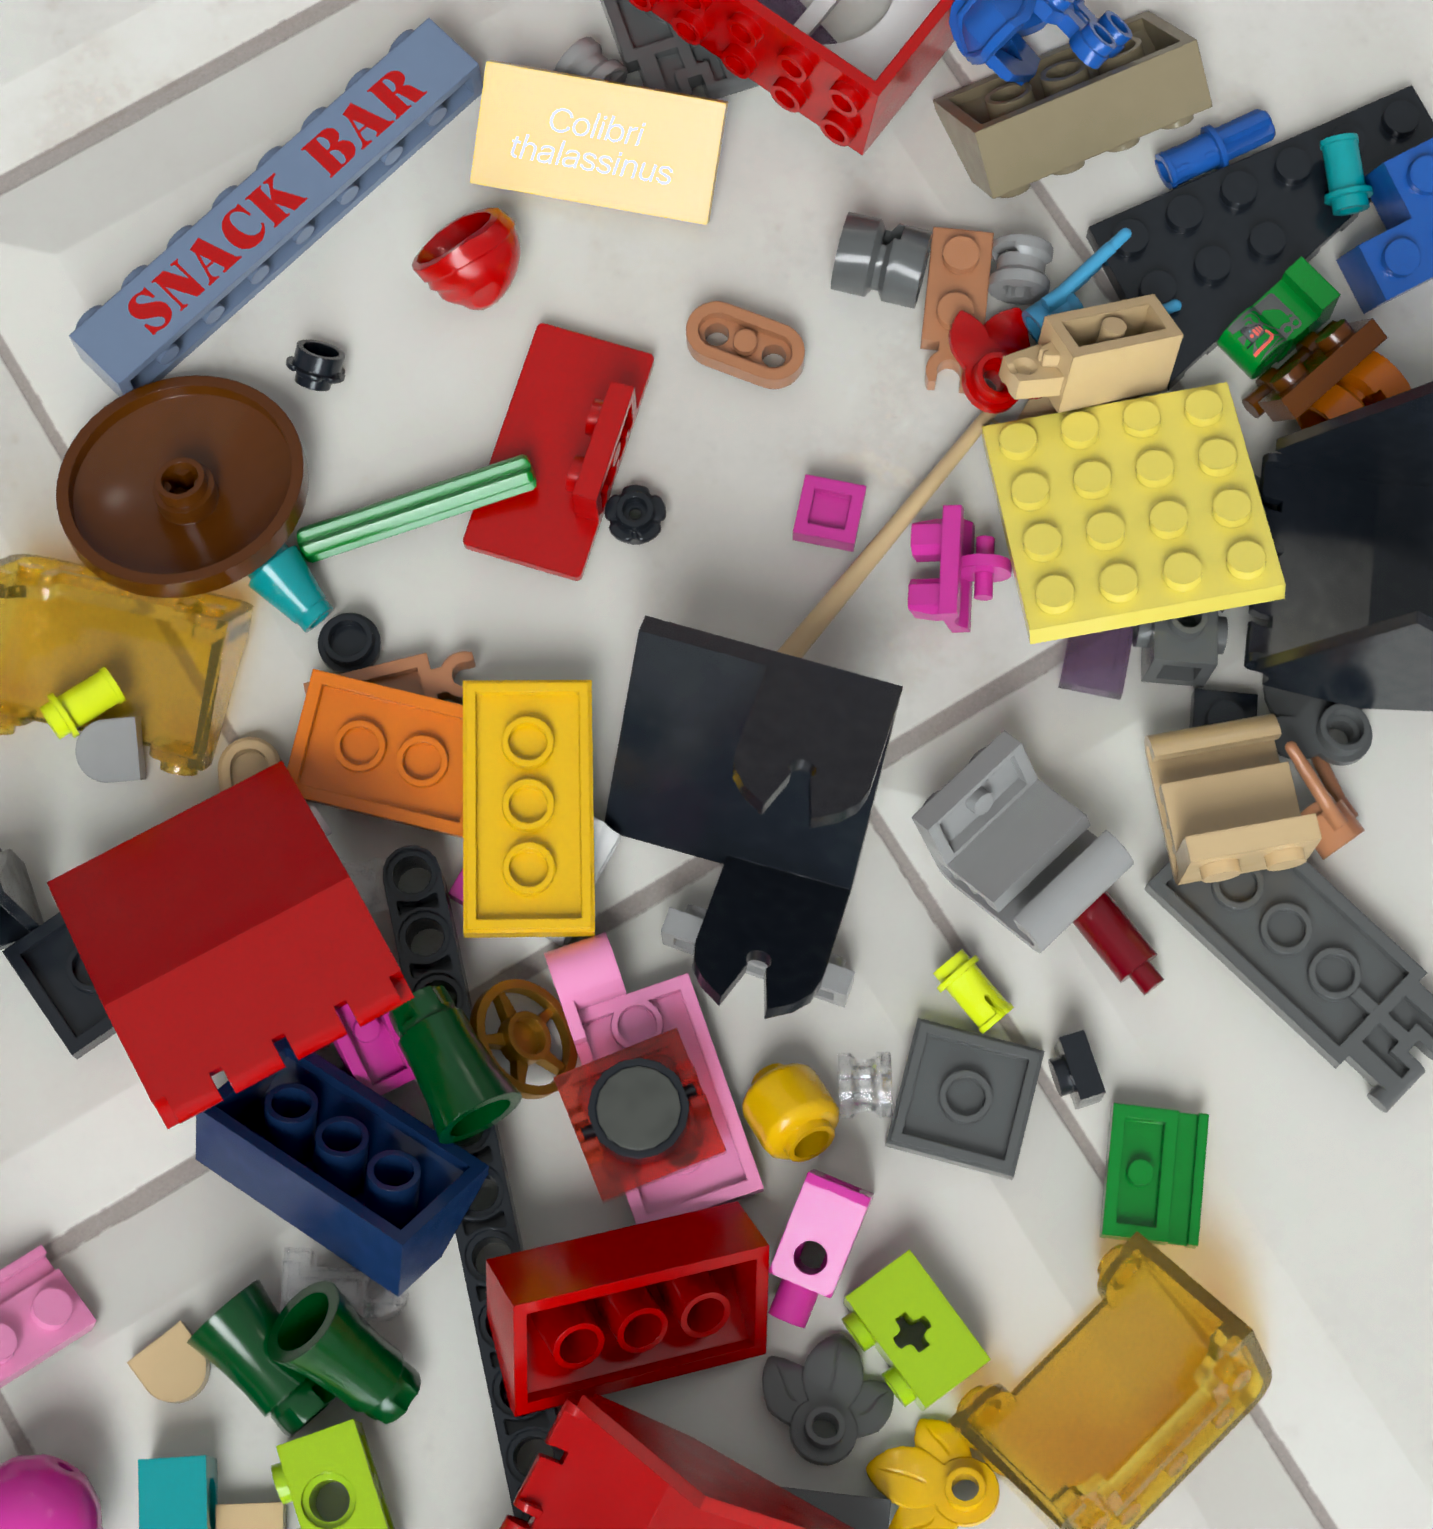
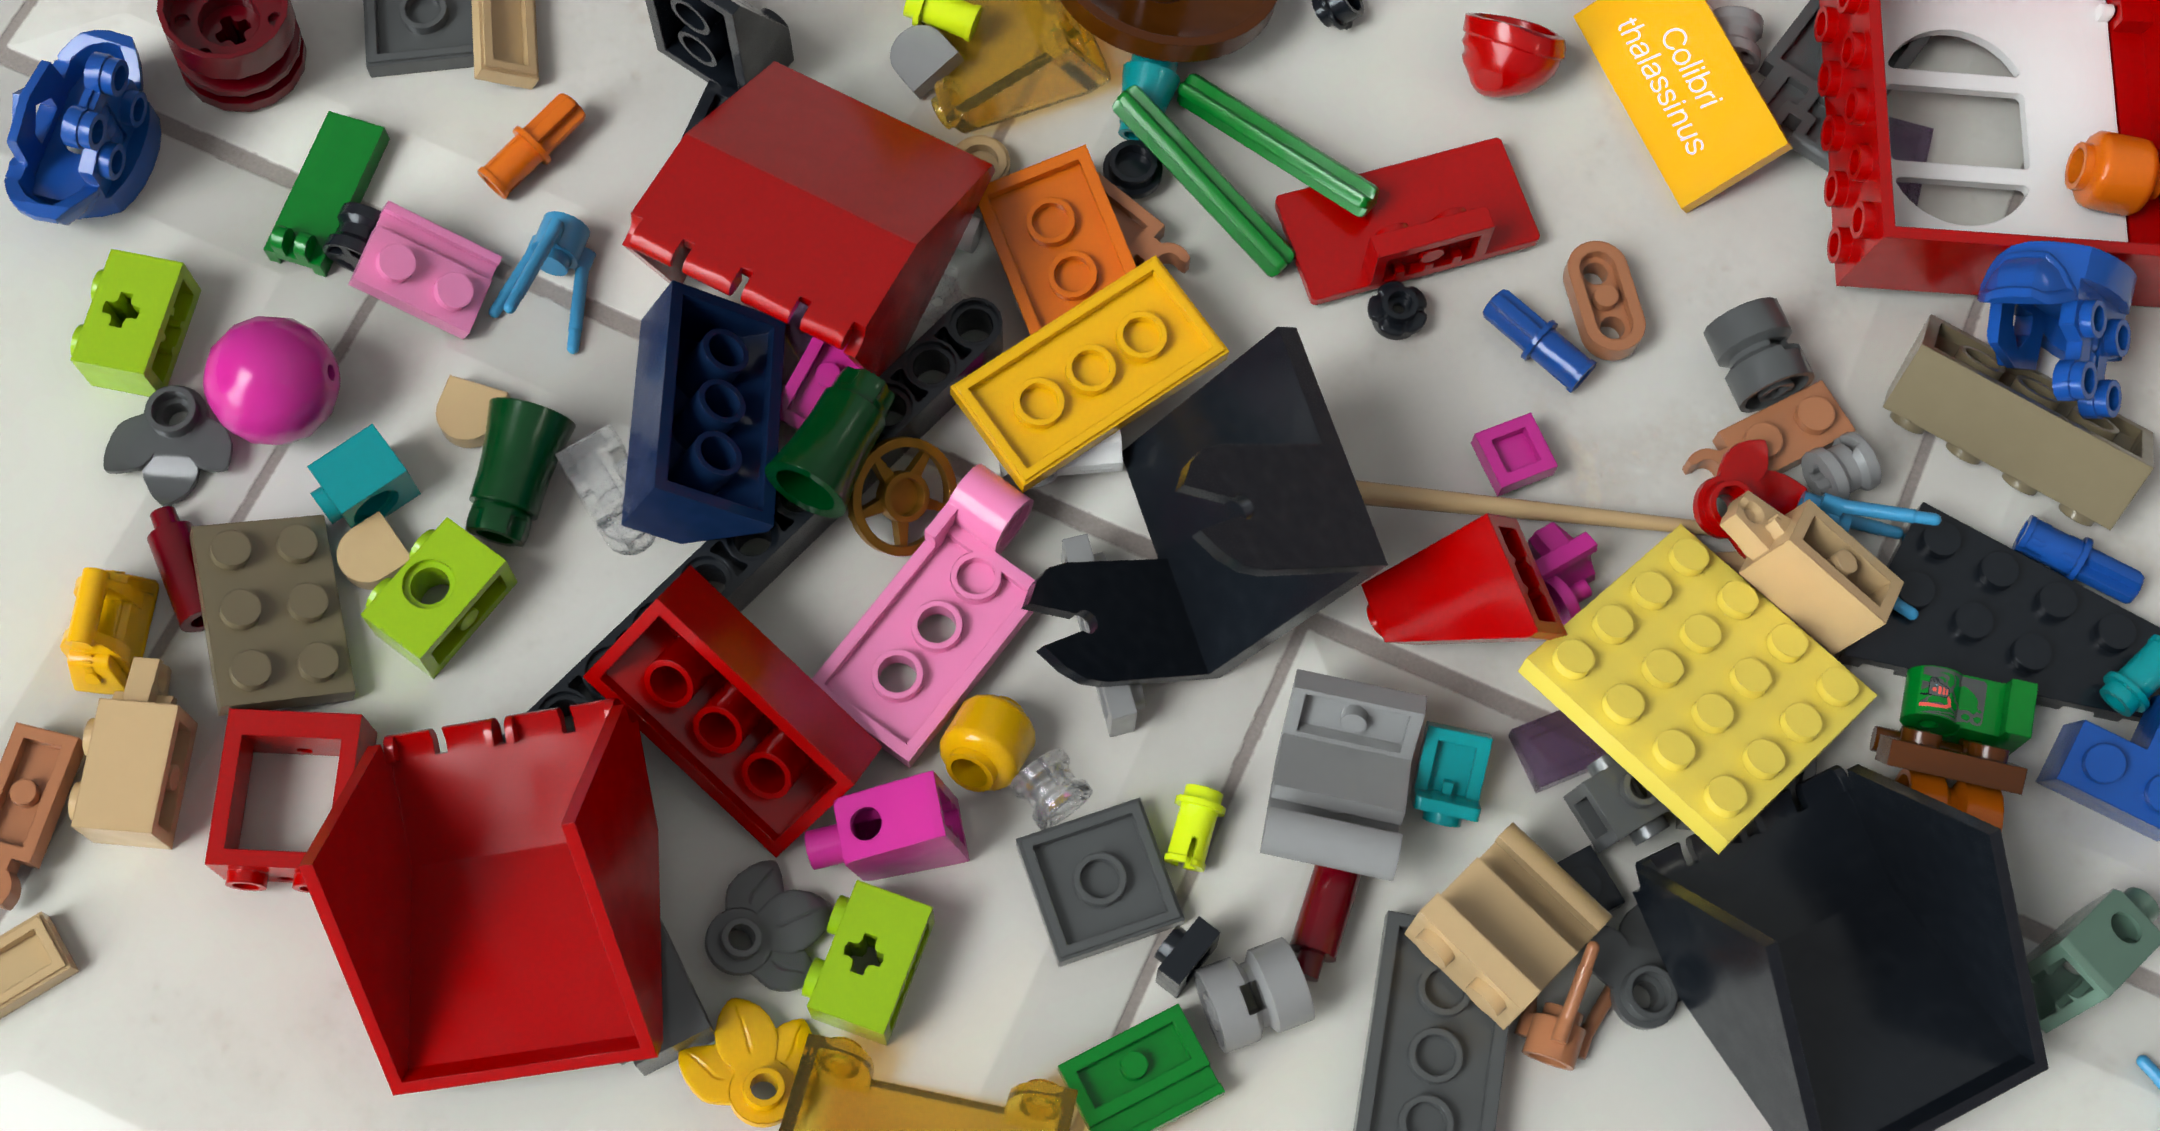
camera: 50 degrees right, 5 degrees down
dark green plant [268,1281,421,1424] -> none
piece [553,1028,727,1204] -> none
none -> dark azure plant [489,211,596,354]
none -> green axle [1112,85,1296,278]
none -> light grey wheel [1193,937,1315,1054]
none -> red slope [1361,513,1567,645]
none -> teal bracket [1410,721,1493,827]
none -> blue axle [1483,289,1597,393]

